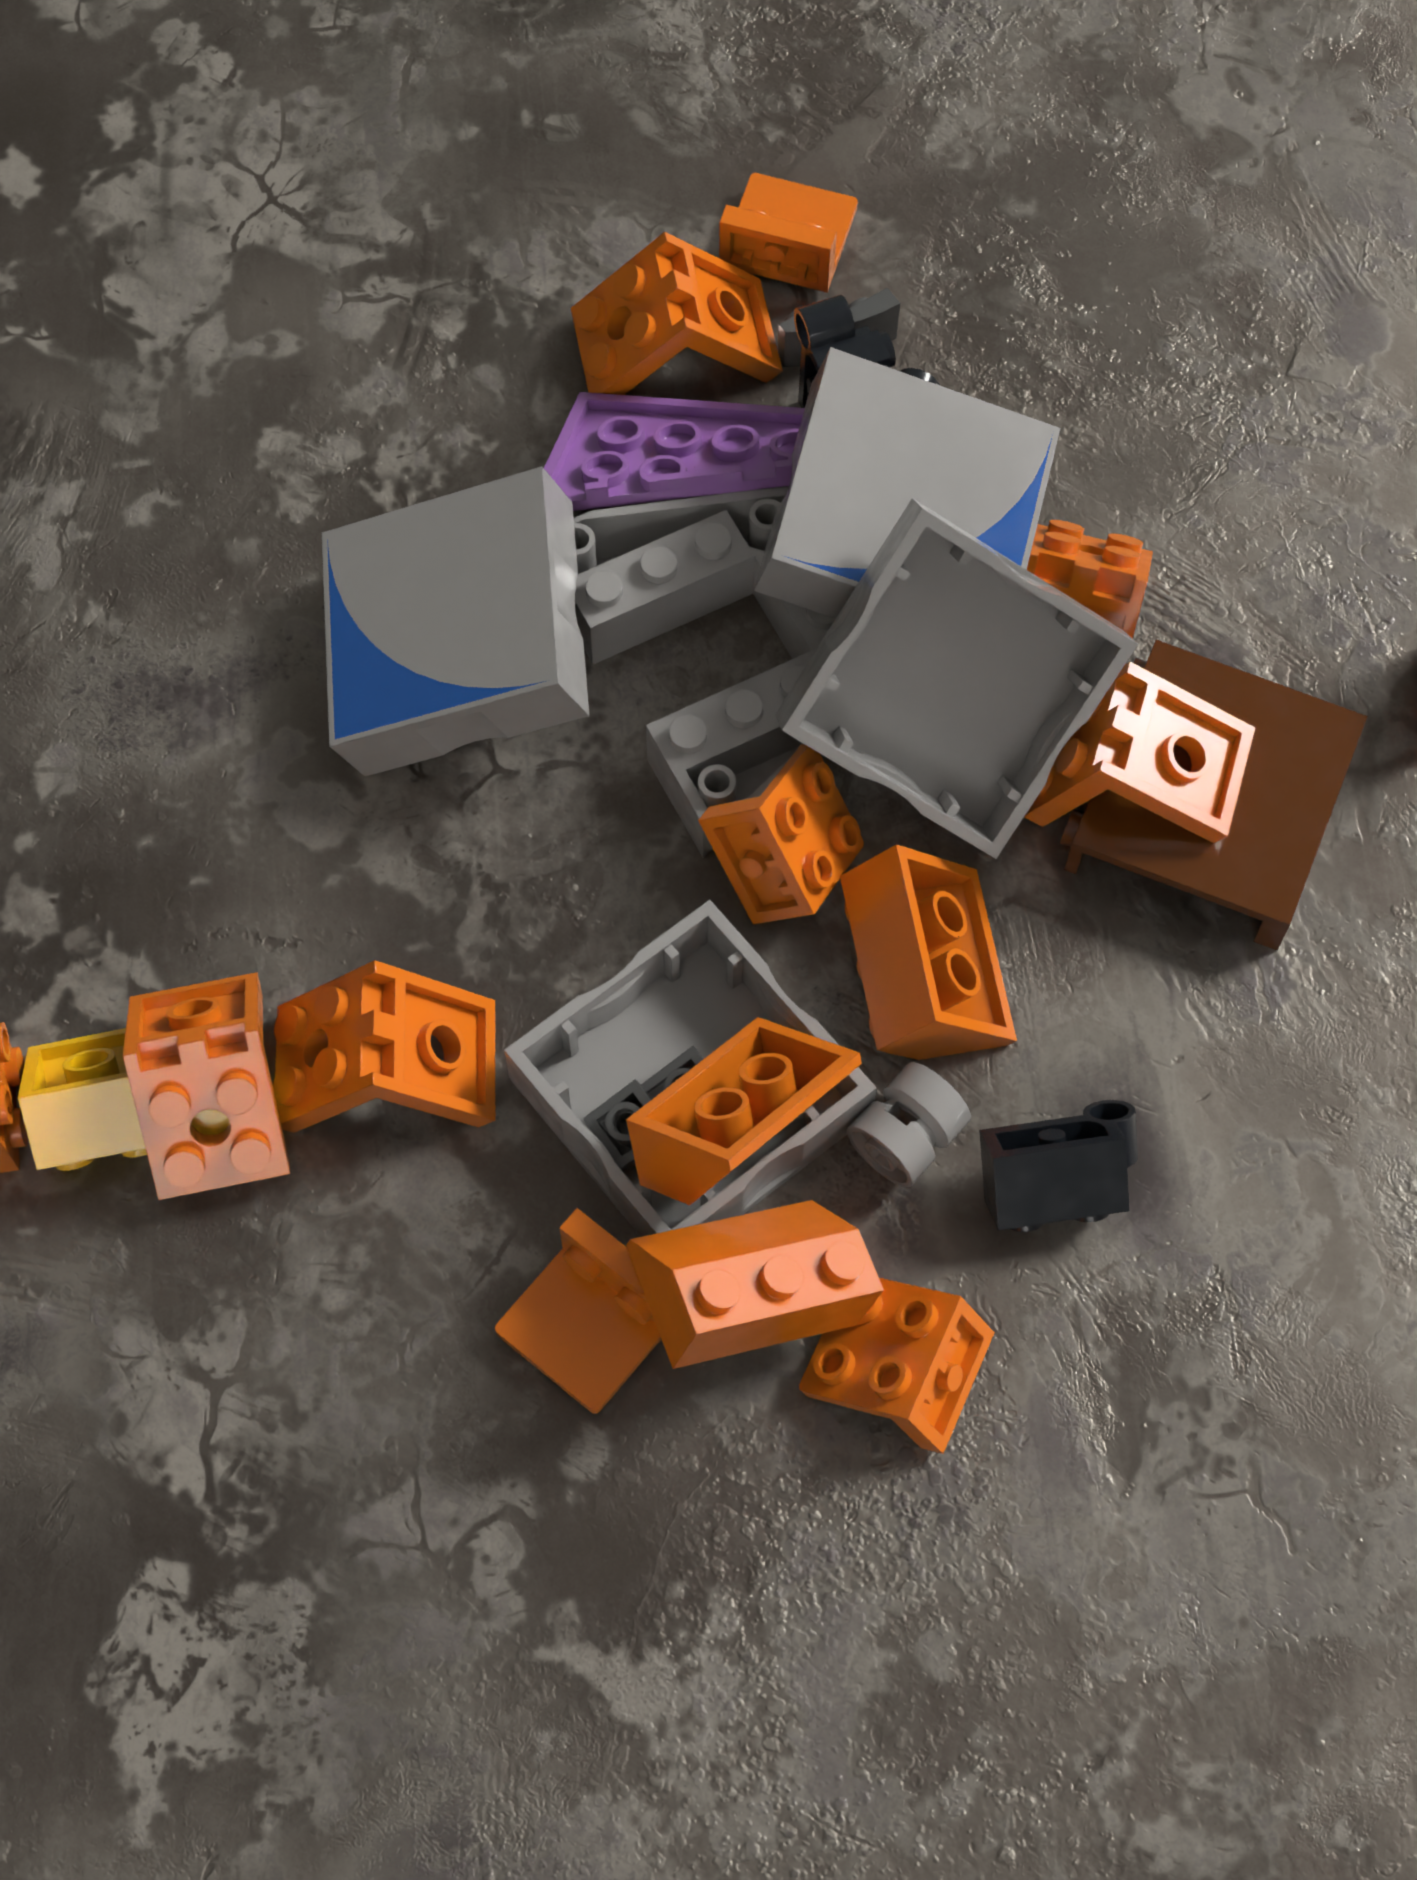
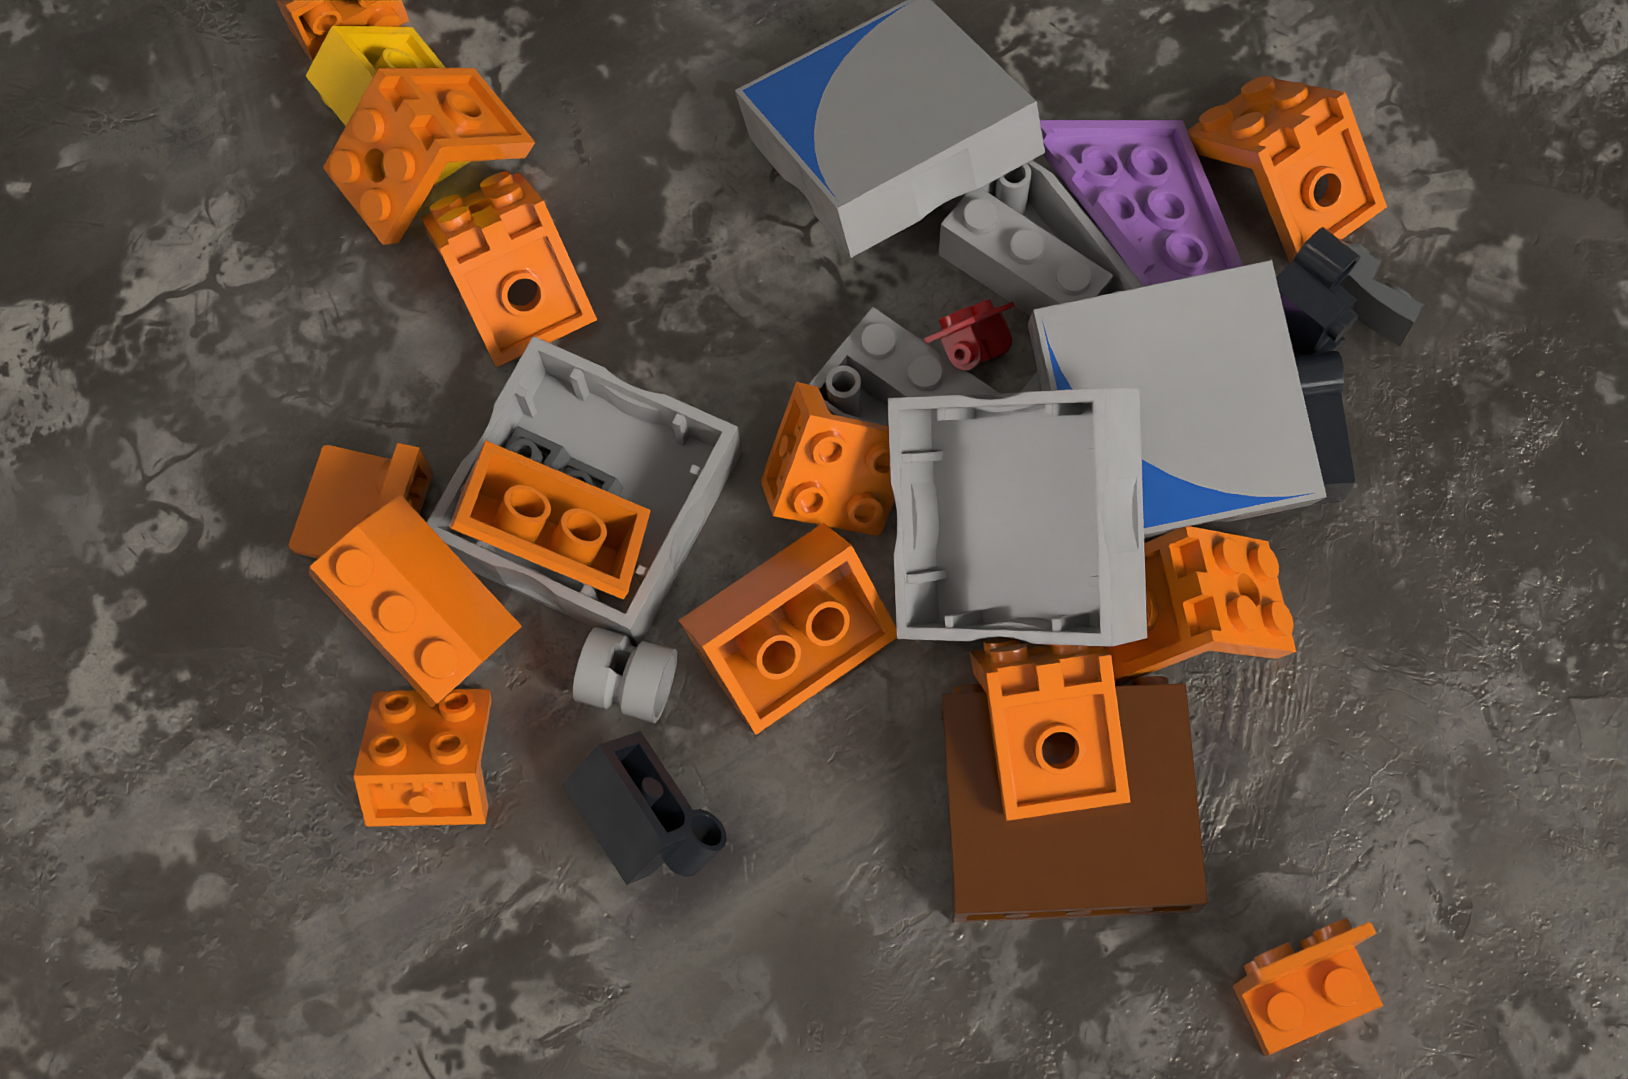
camera: 70 degrees right, 5 degrees up
orange bracket [719,173,858,293] -> none
none -> red hinge [924,299,1015,370]

